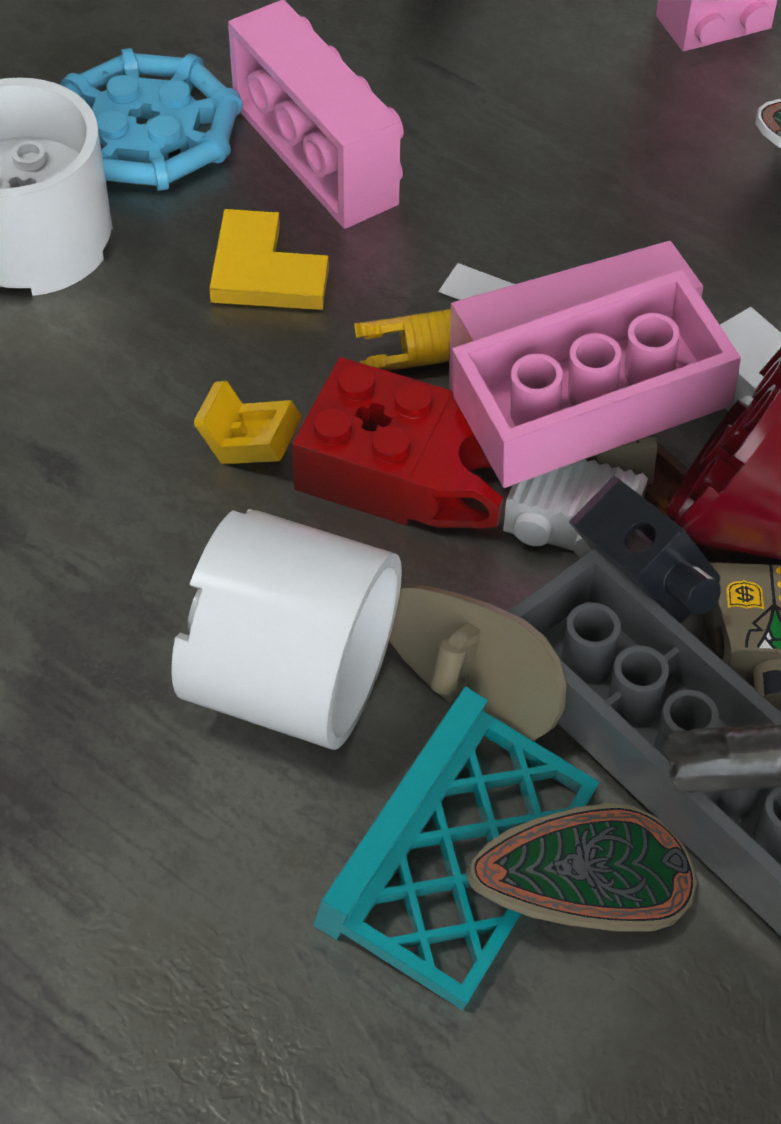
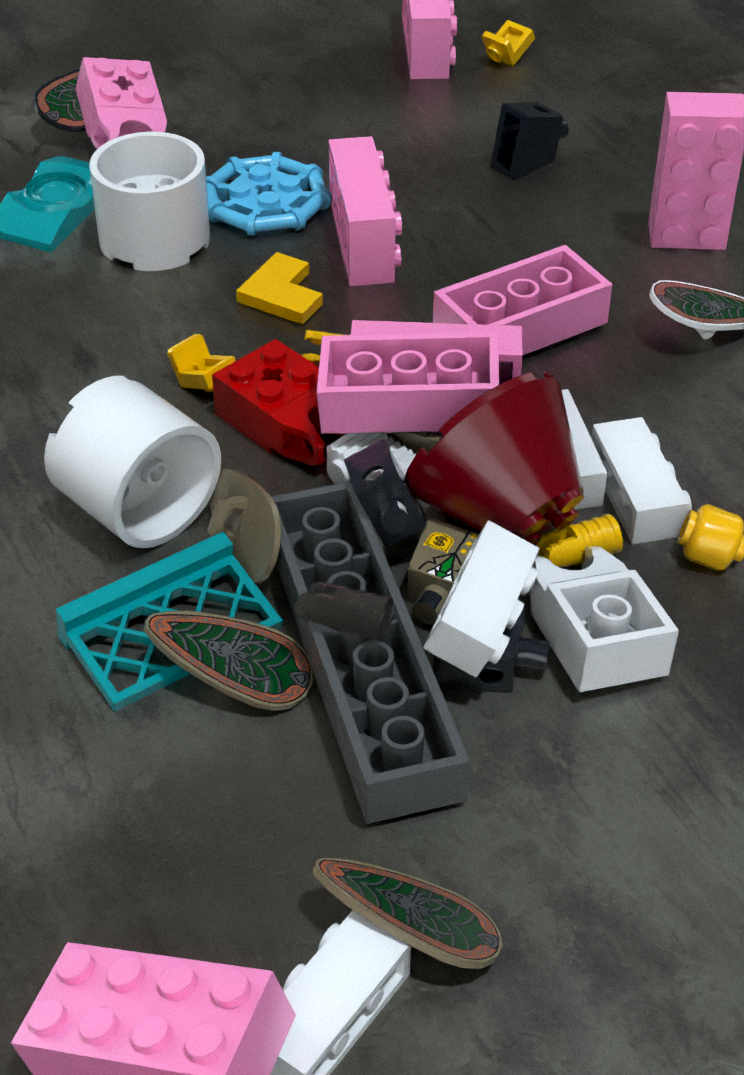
camera: 25 degrees right, 10 degrees down
none -> bright pink brick [433,245,612,355]

